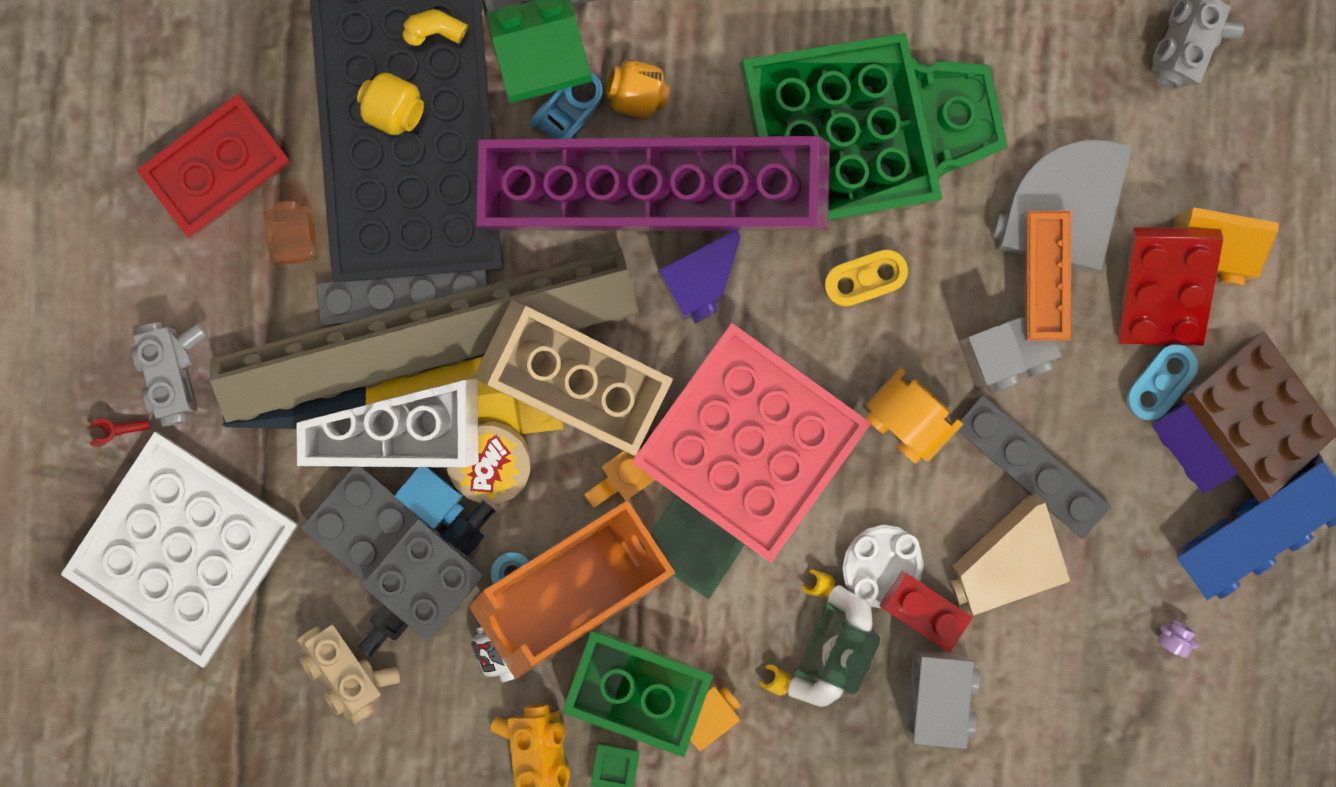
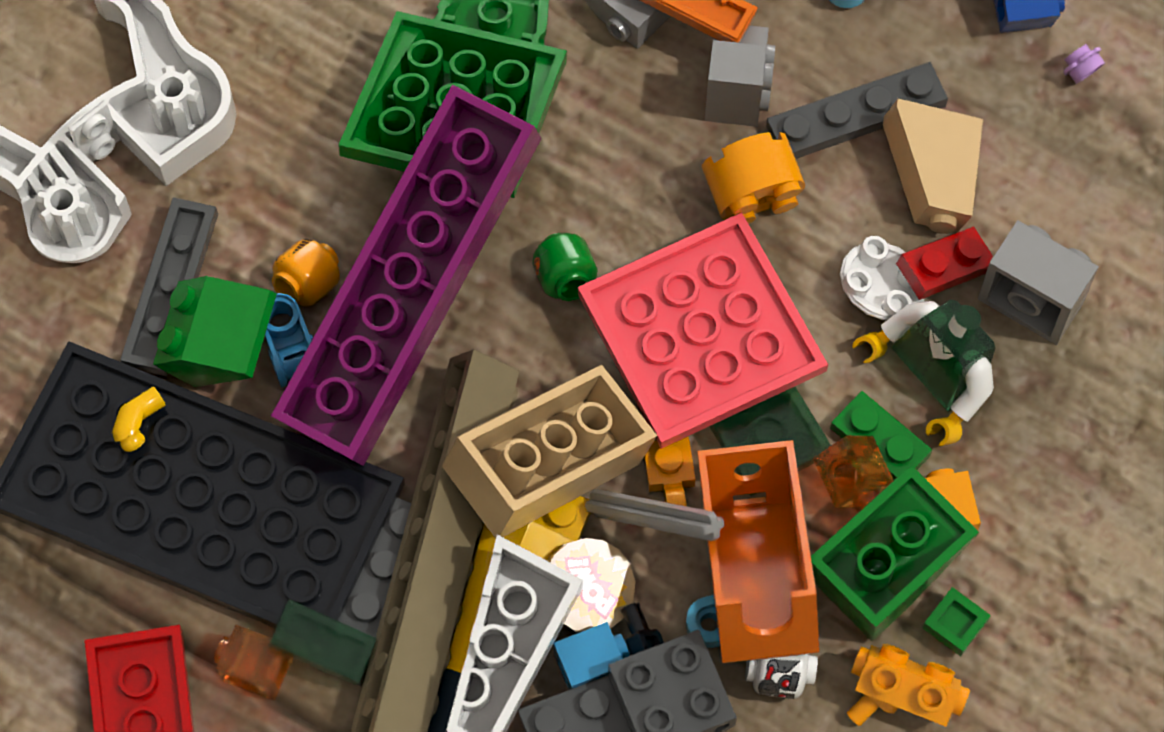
camera: 65 degrees left, 20 degrees down
yellow head [357,72,424,135] -> none
dark purple slope [660,231,741,324] -> none
yellow plate [824,250,908,307] -> none
none -> clear green plate [268,600,377,685]
none -> green head [532,233,598,301]
none -> light grey axle [585,489,724,541]
none -> clear orange brick [813,435,894,512]
none -> green plate [830,391,933,481]

